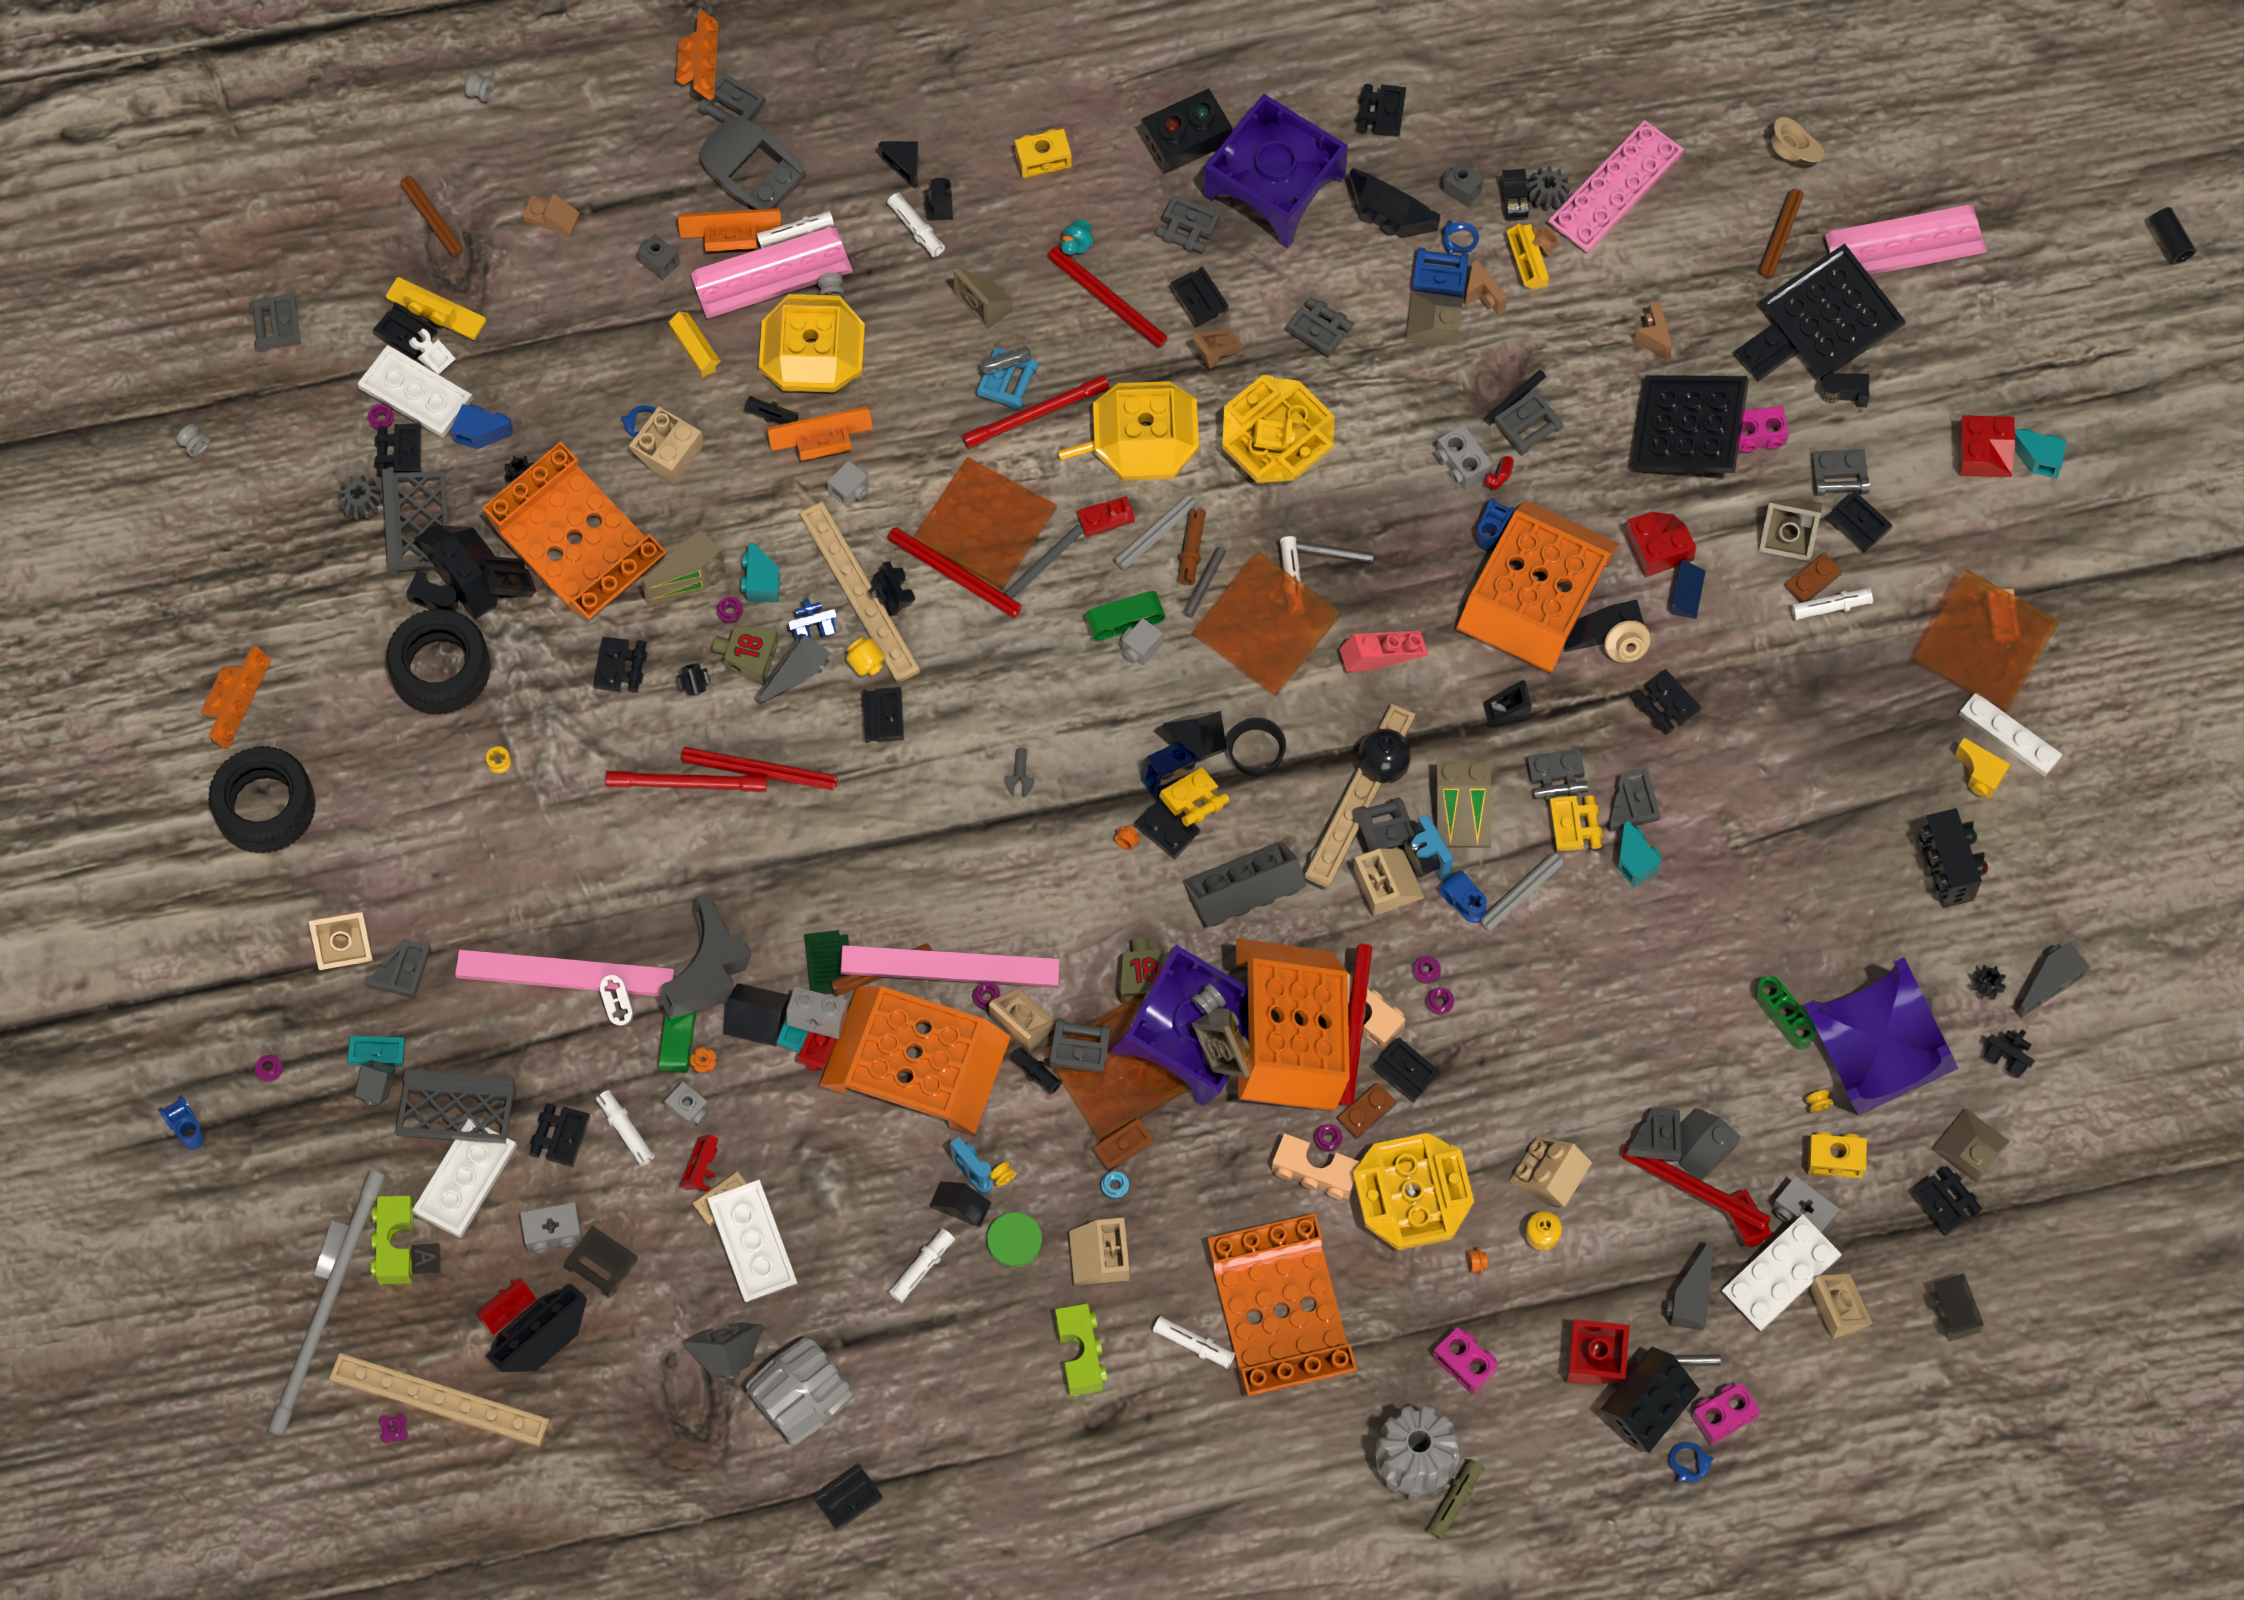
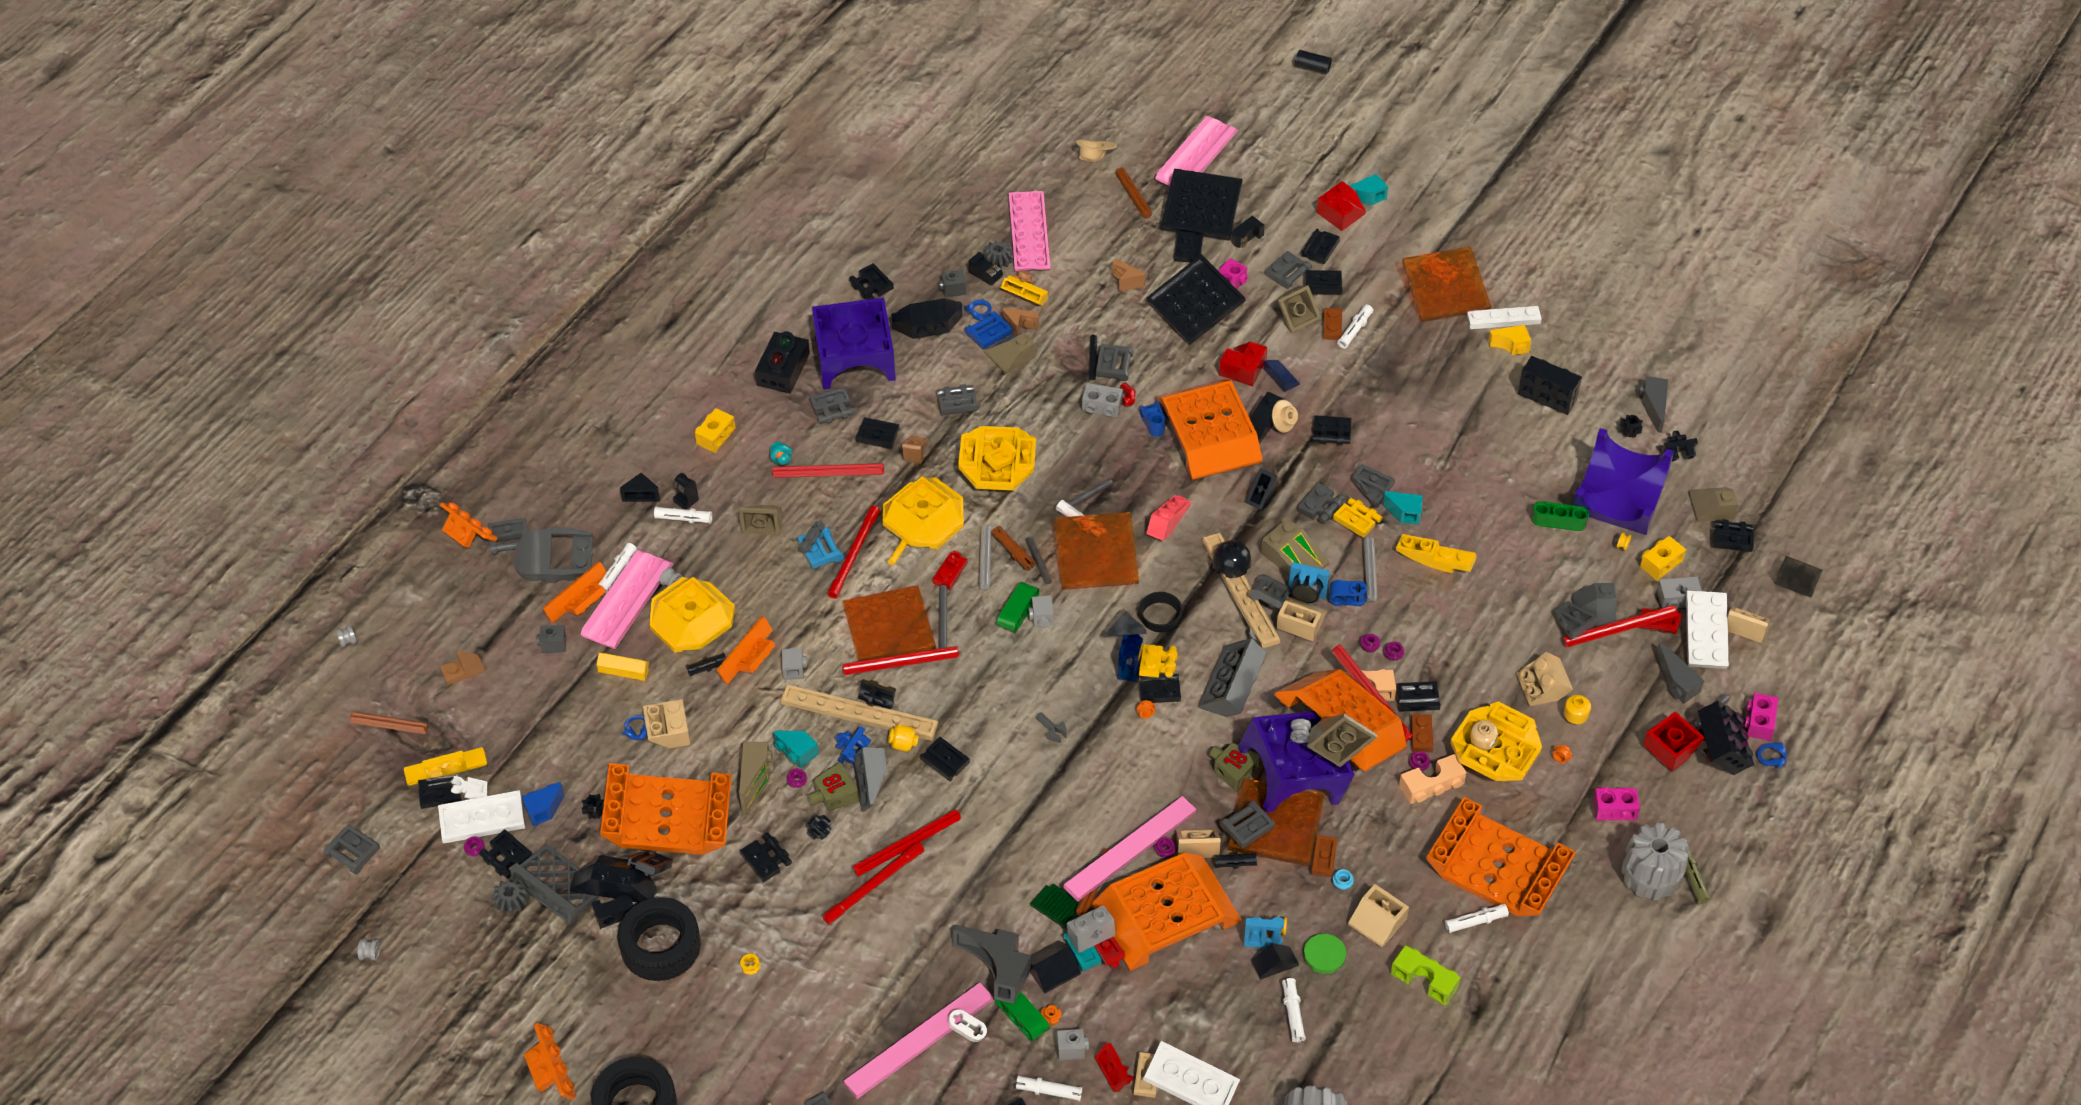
camera: 45 degrees left, 15 degrees down
none -> black plate [1302,229,1340,264]
none -> yellow slope [1396,534,1477,573]
none -> tan head [1470,720,1498,750]

